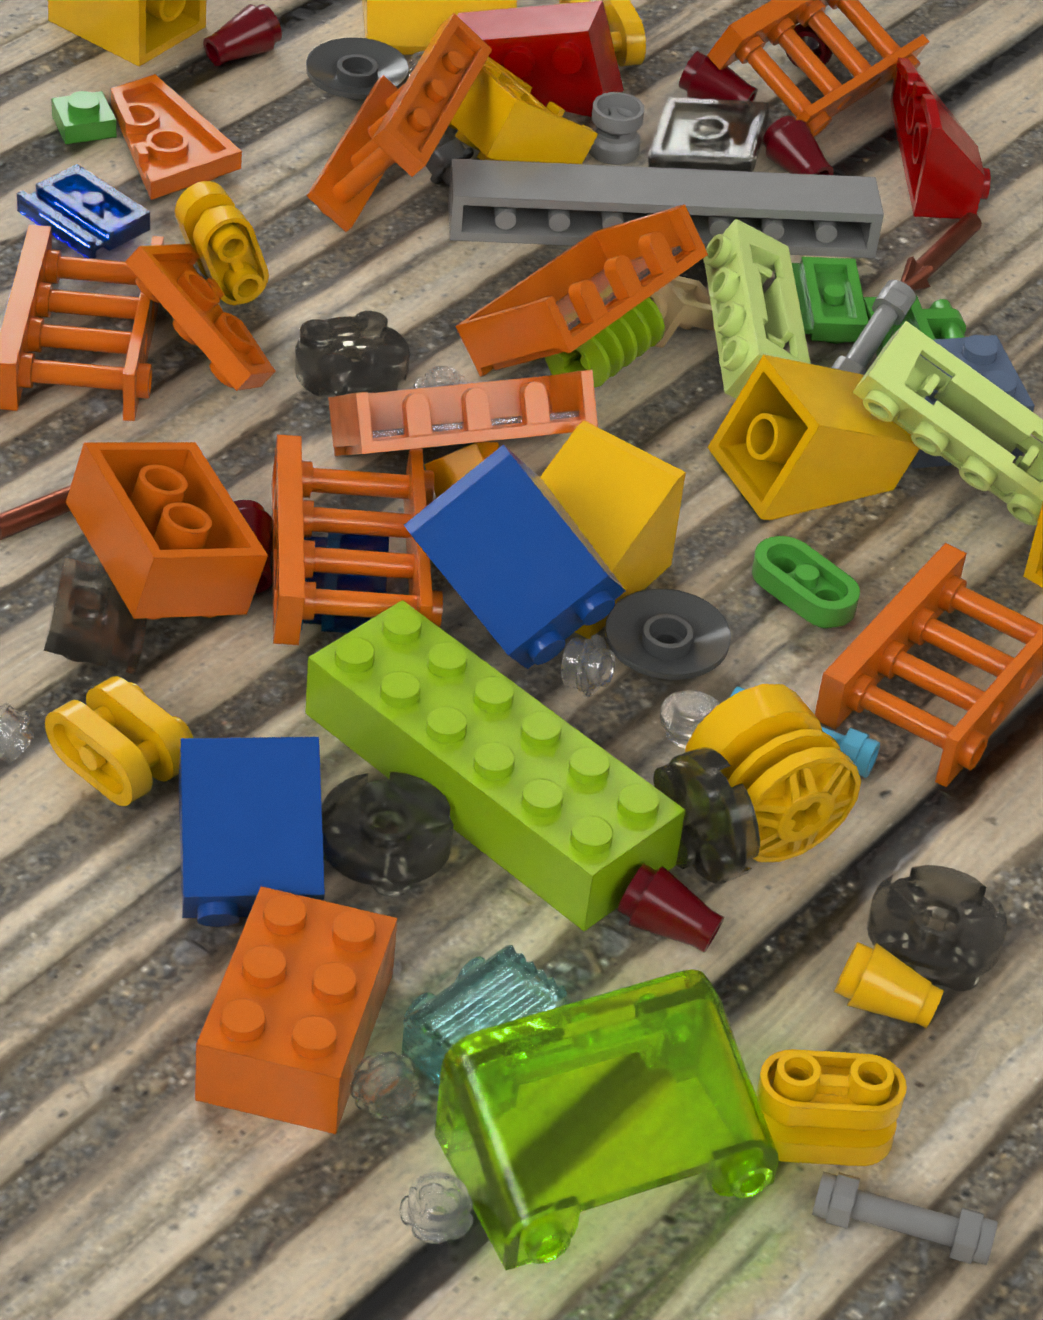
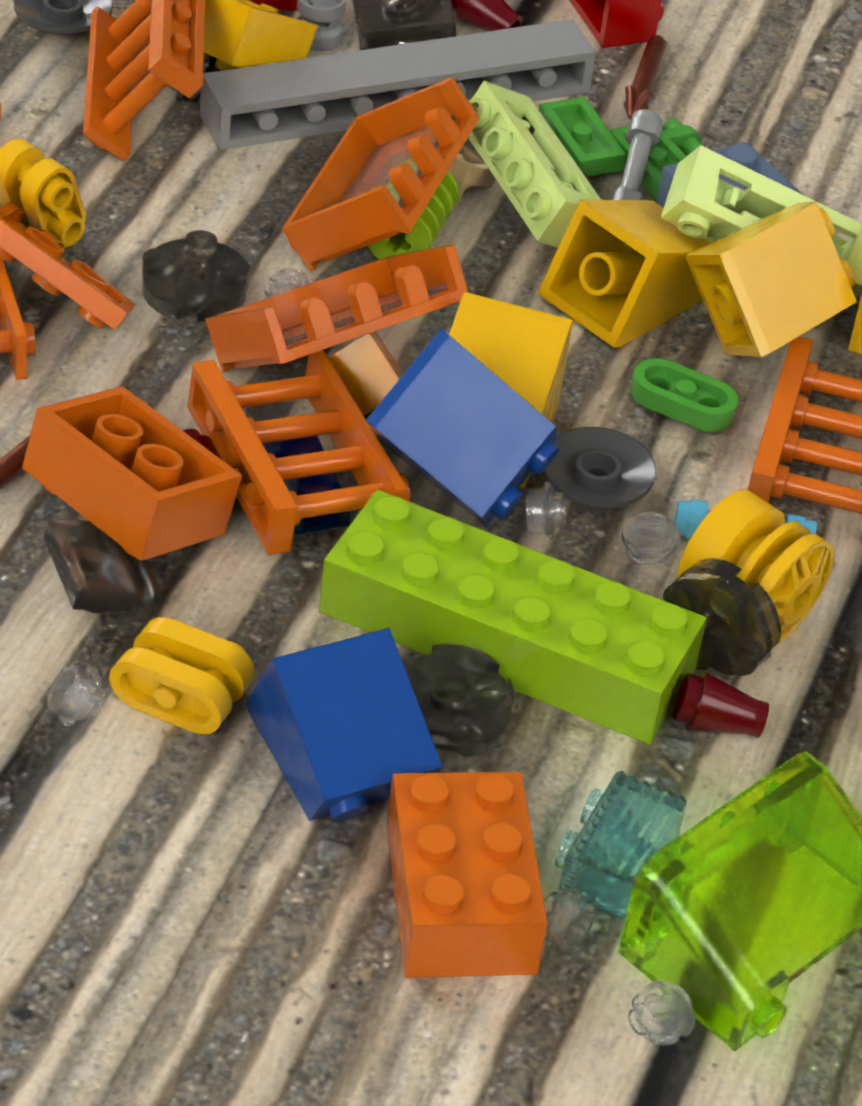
camera: 20 degrees left, 0 degrees up
none -> yellow slope [685,202,857,357]

